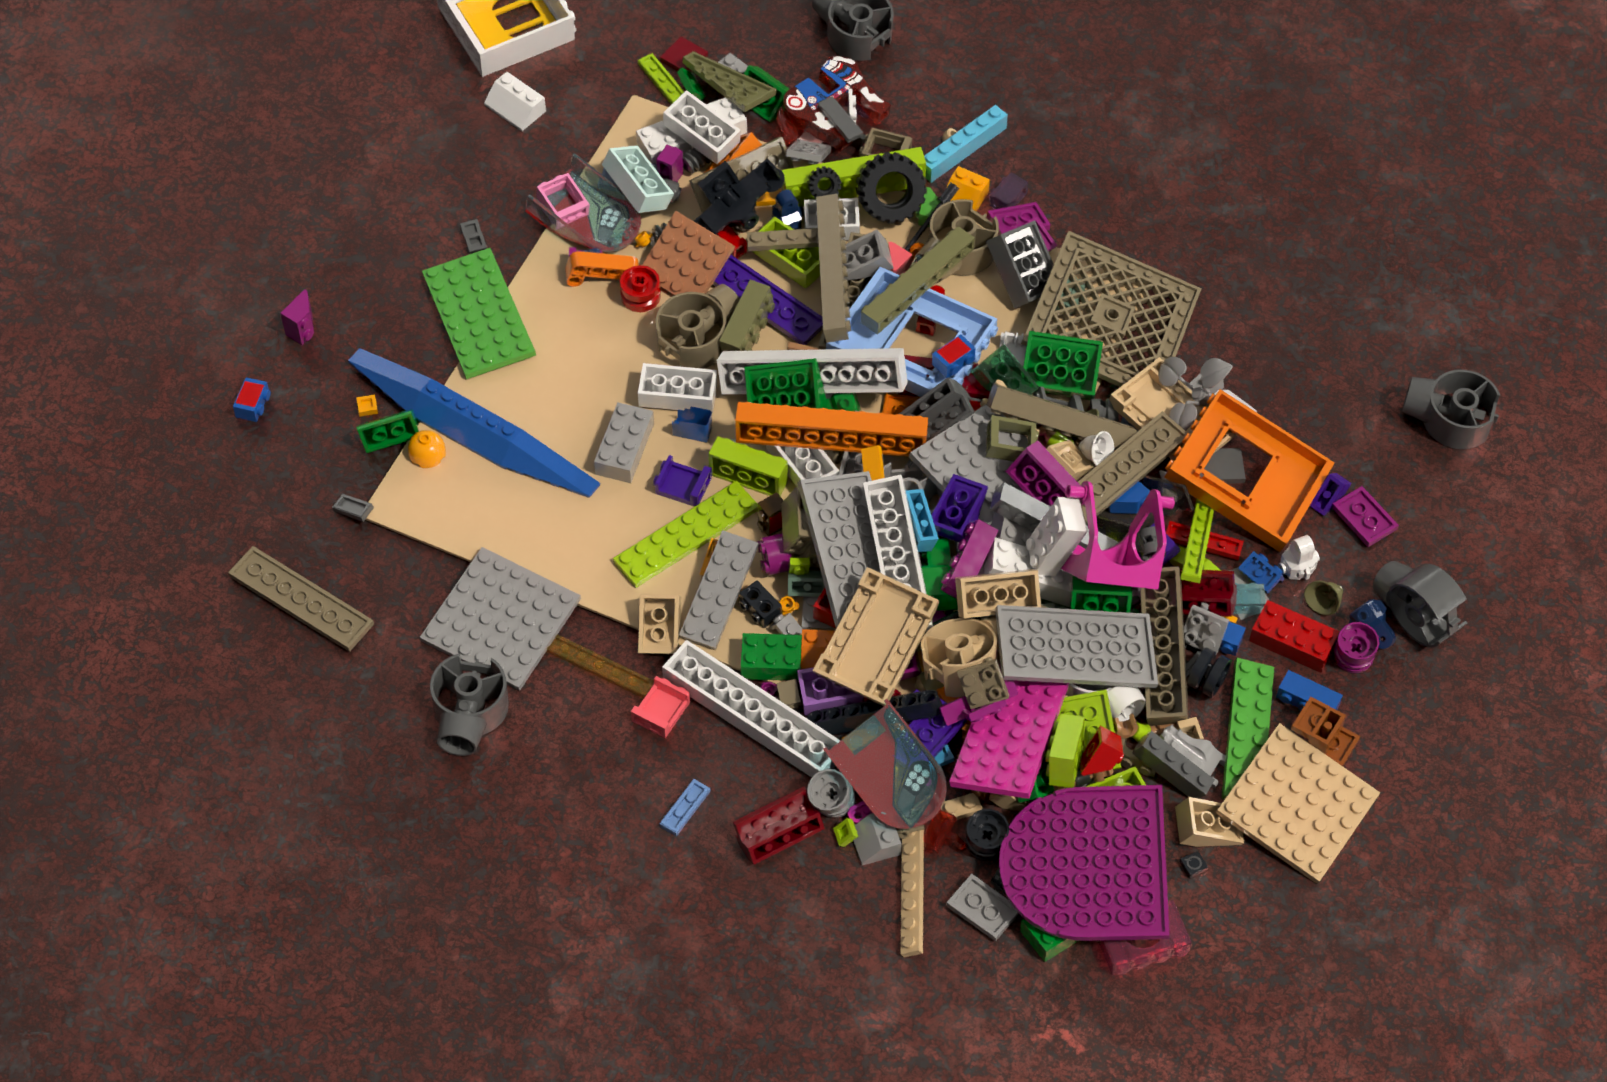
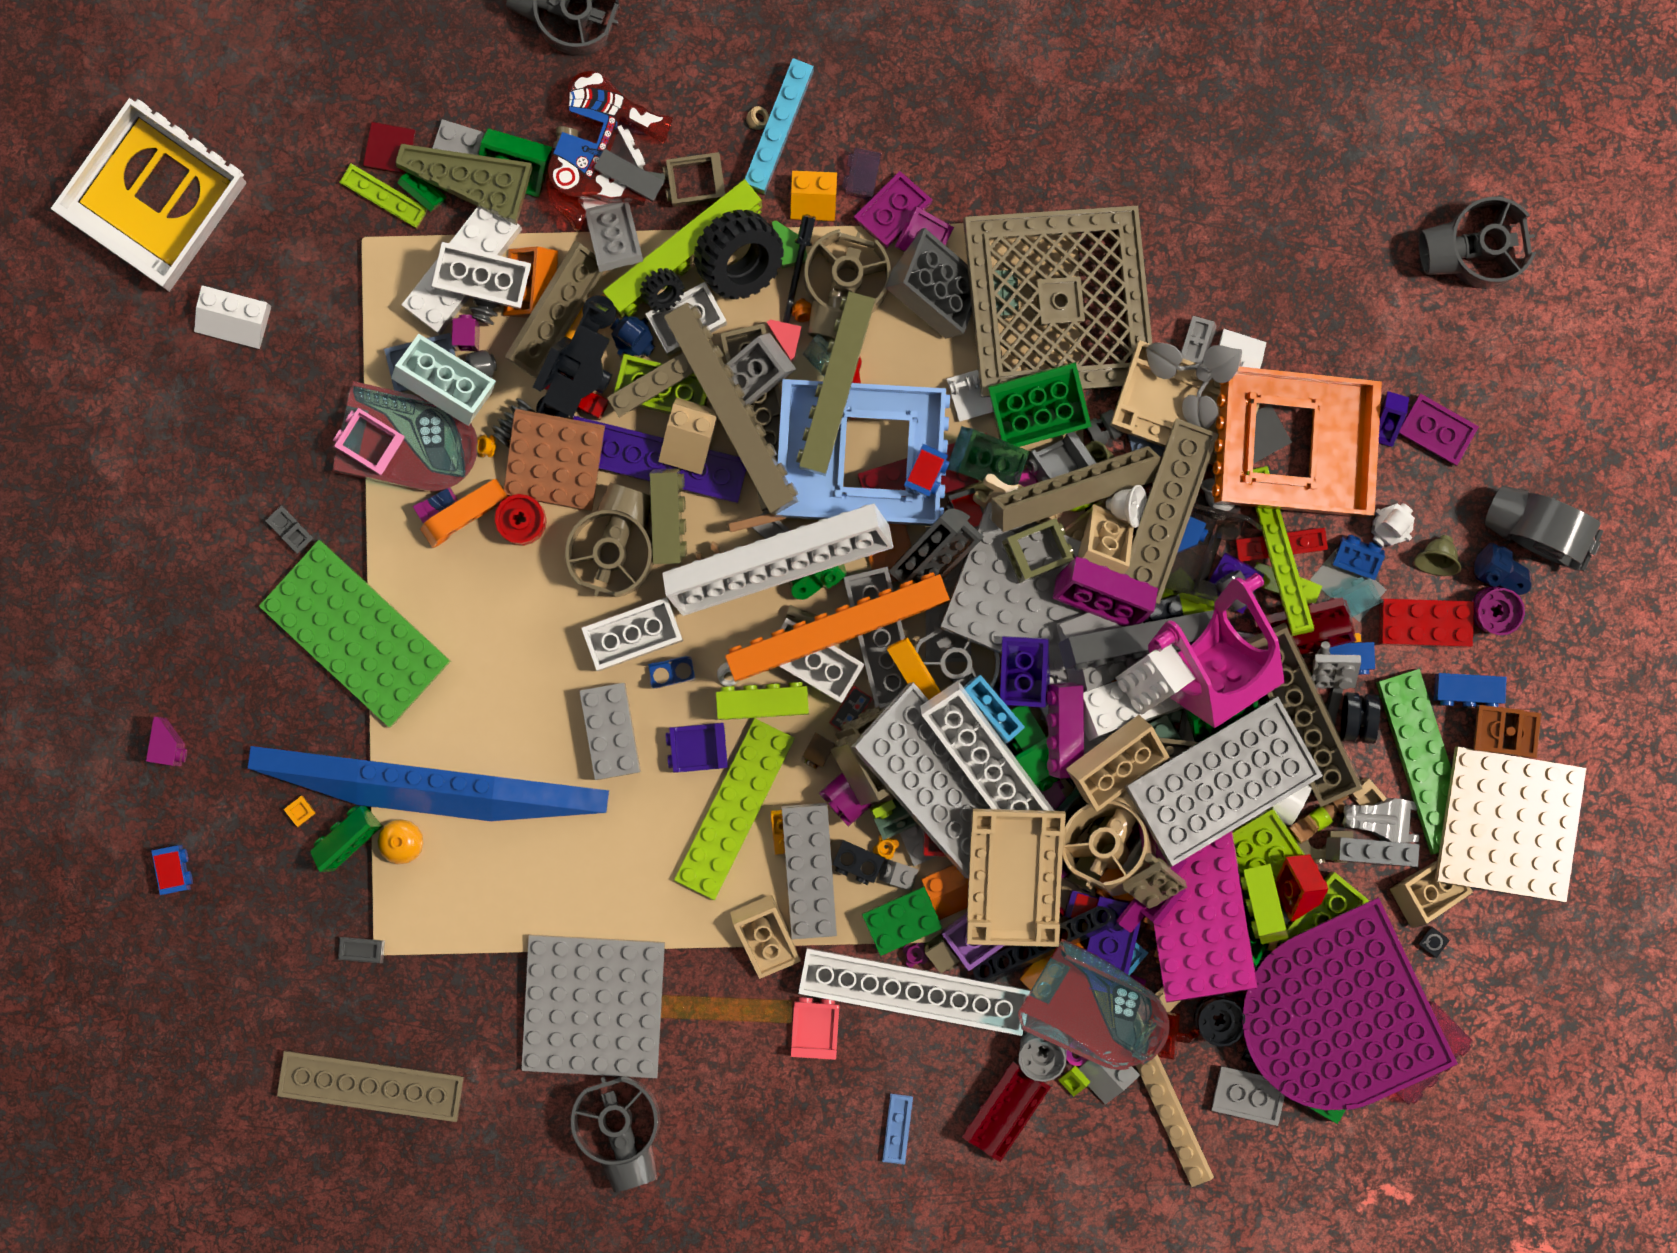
camera: 30 degrees left, 30 degrees up
green slope [744,358,827,409] -> none
none -> tan slope [658,398,718,475]

